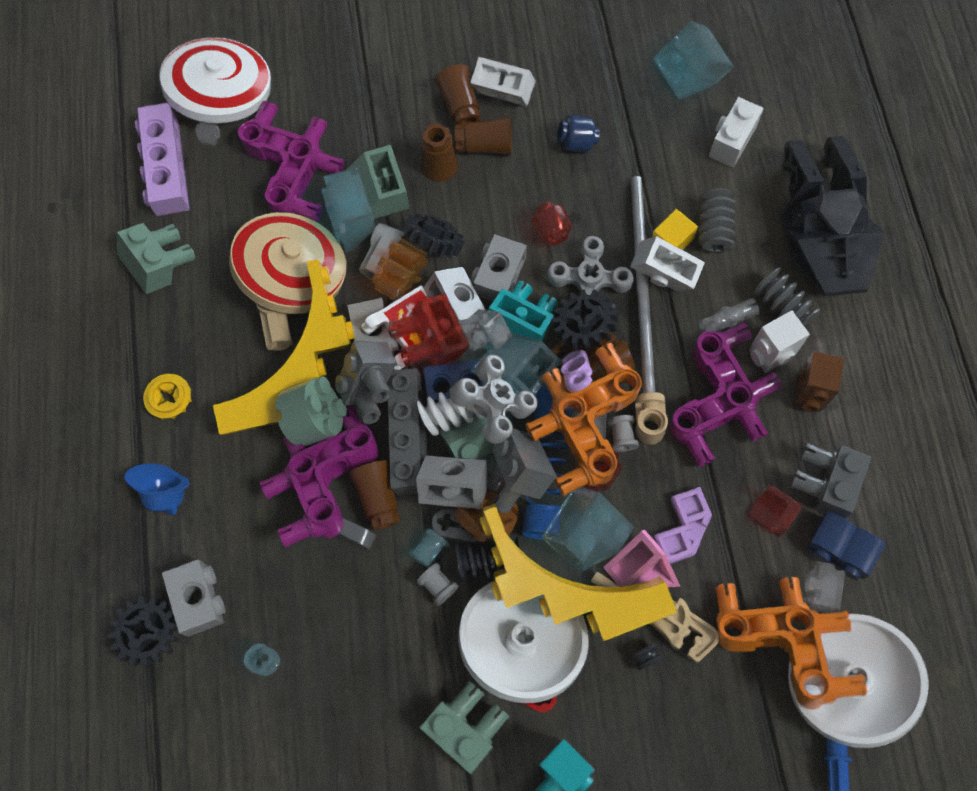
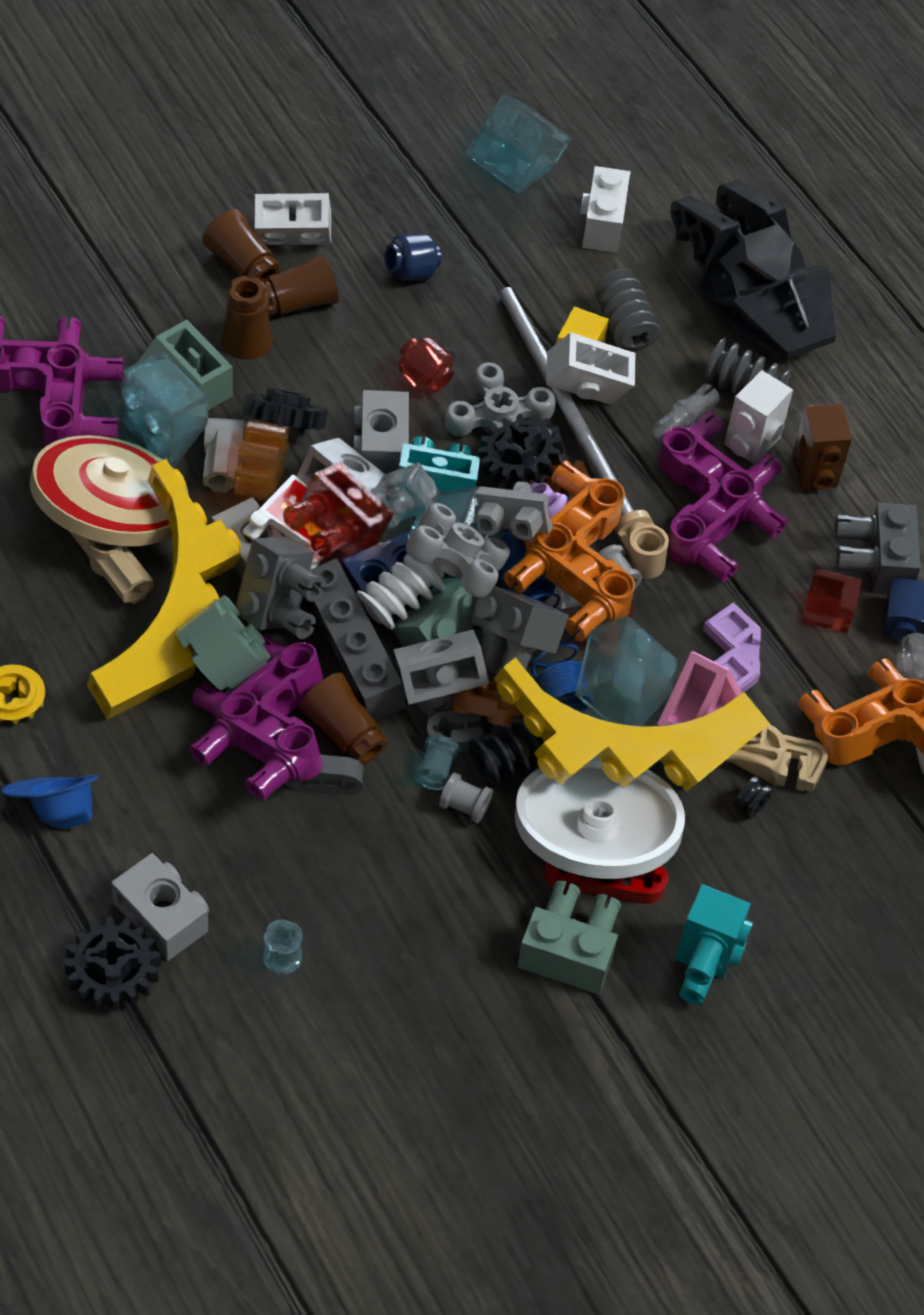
camera: 30 degrees left, 15 degrees down
none -> light grey hips [476,482,553,540]

